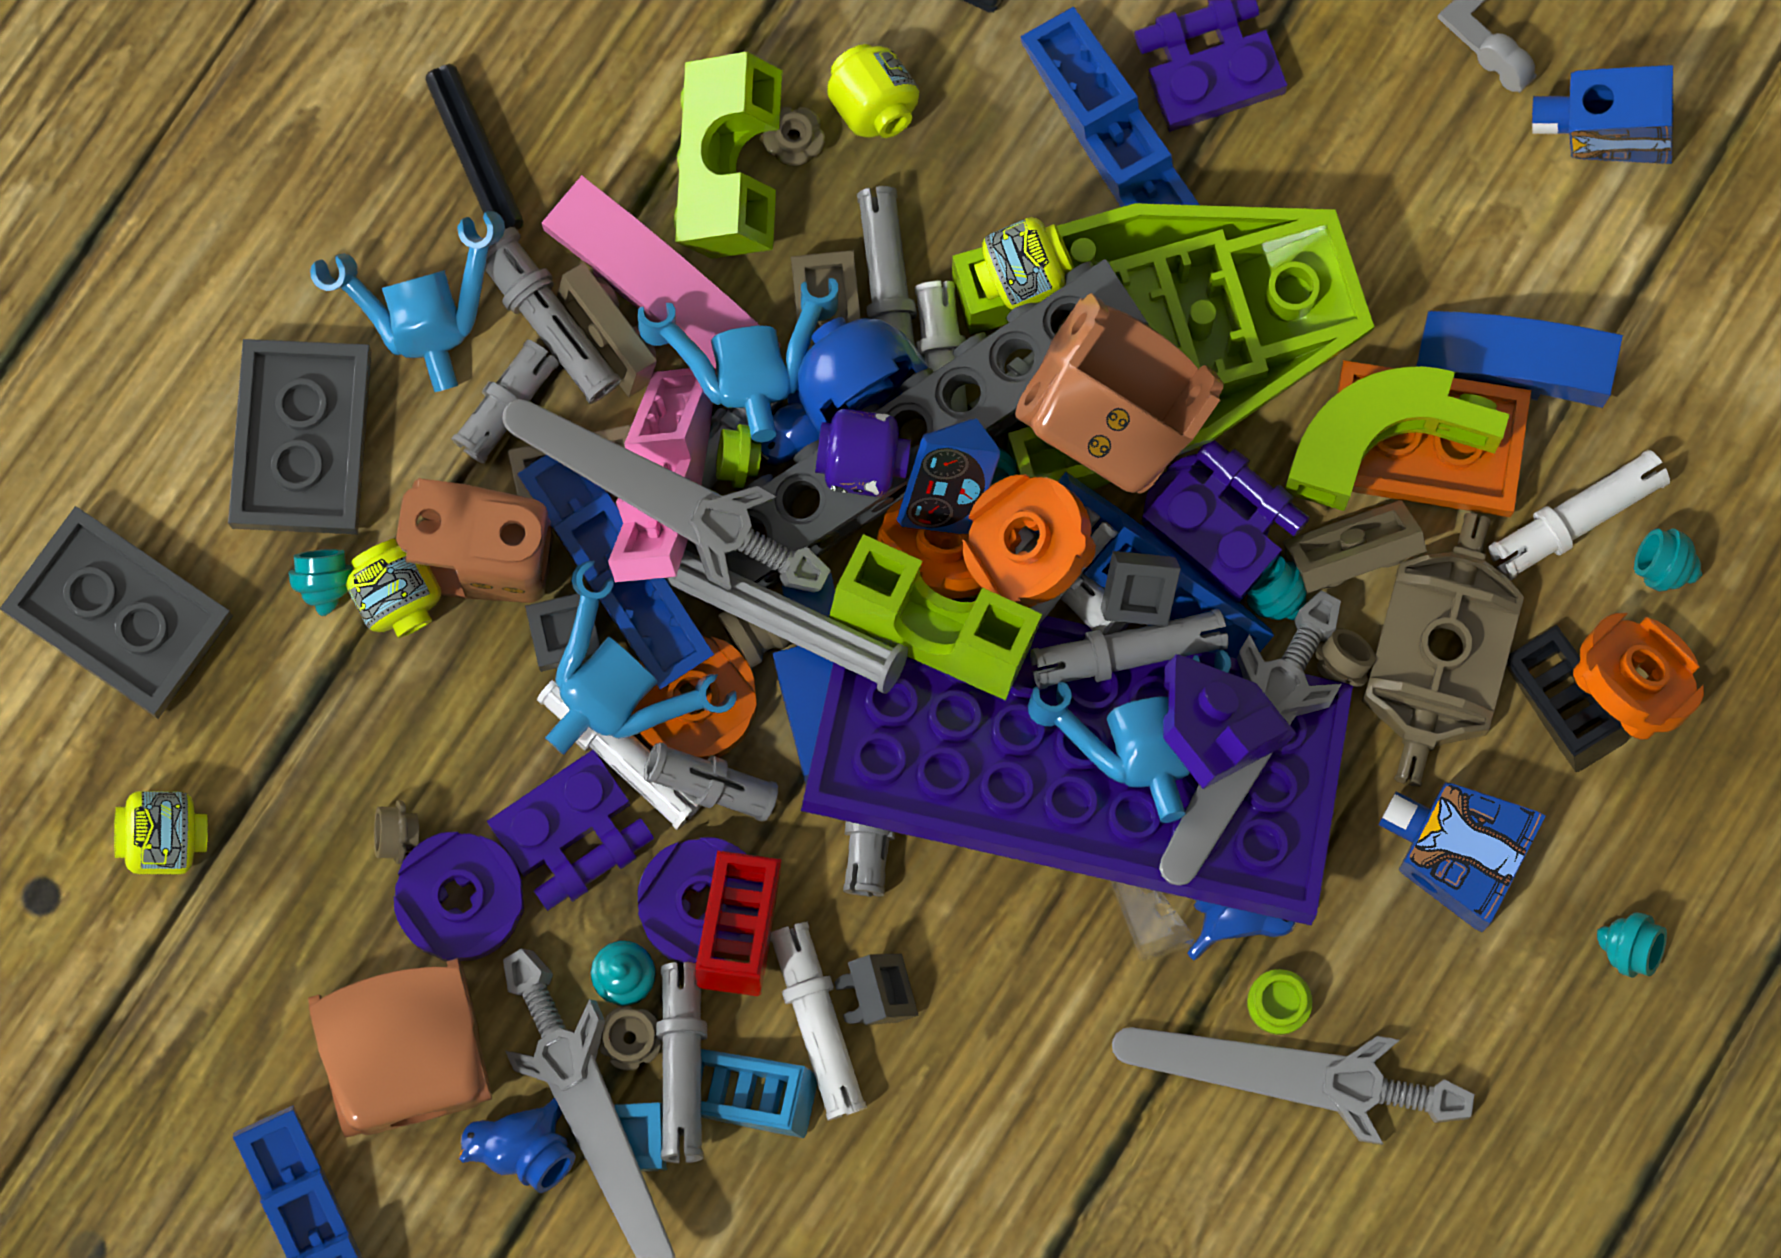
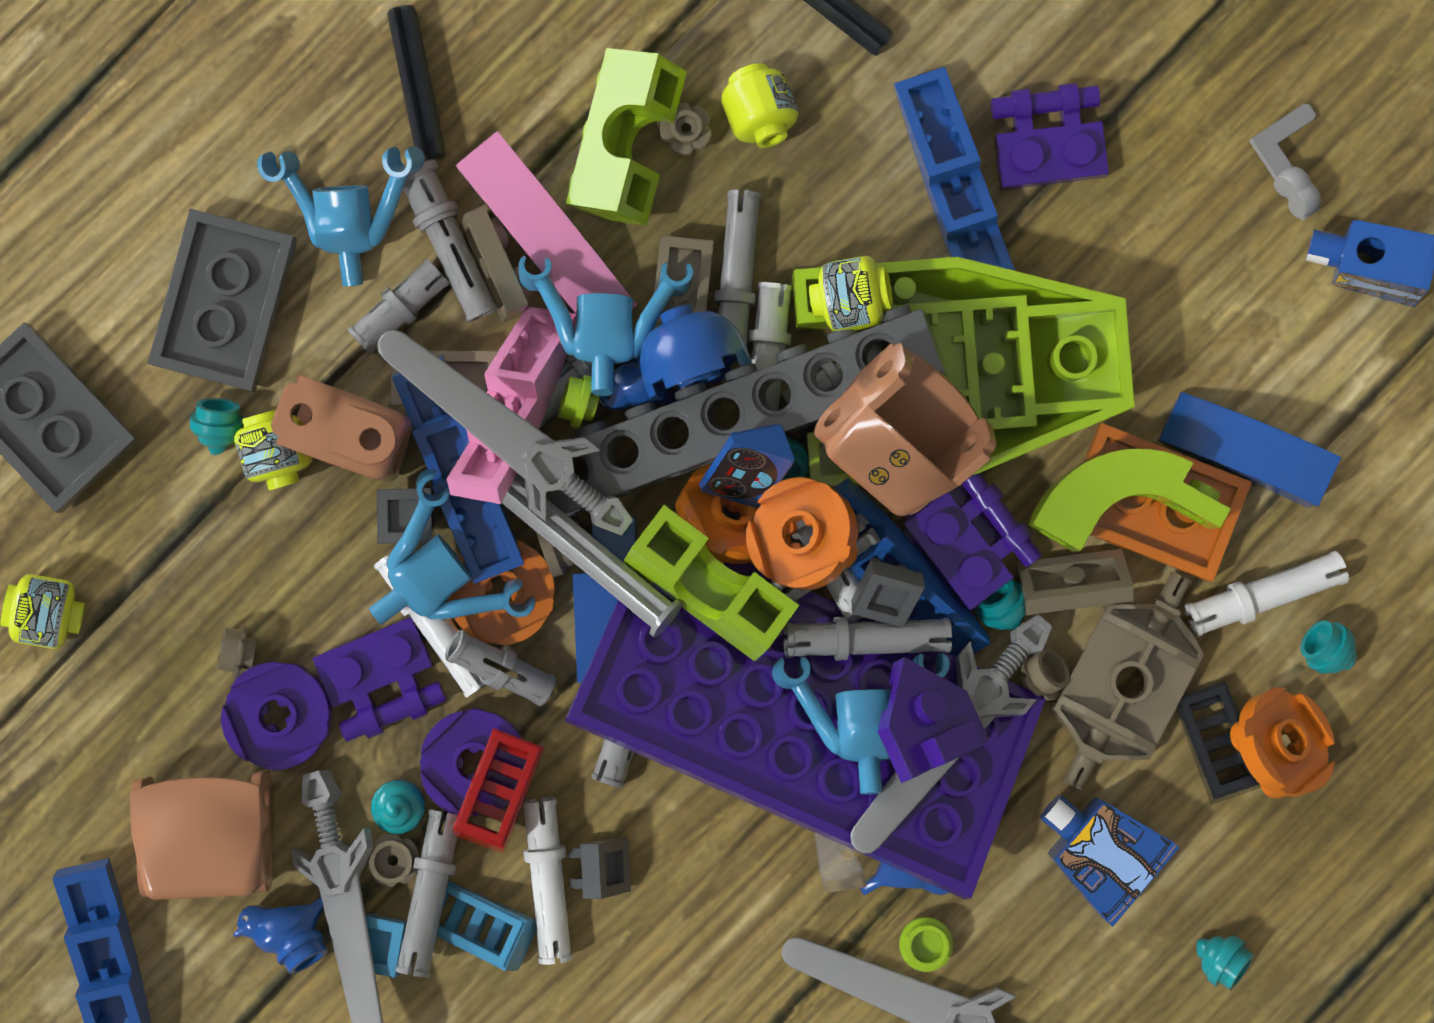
camera: 10 degrees right, 10 degrees up
dark purple head [815,409,911,497] -> none

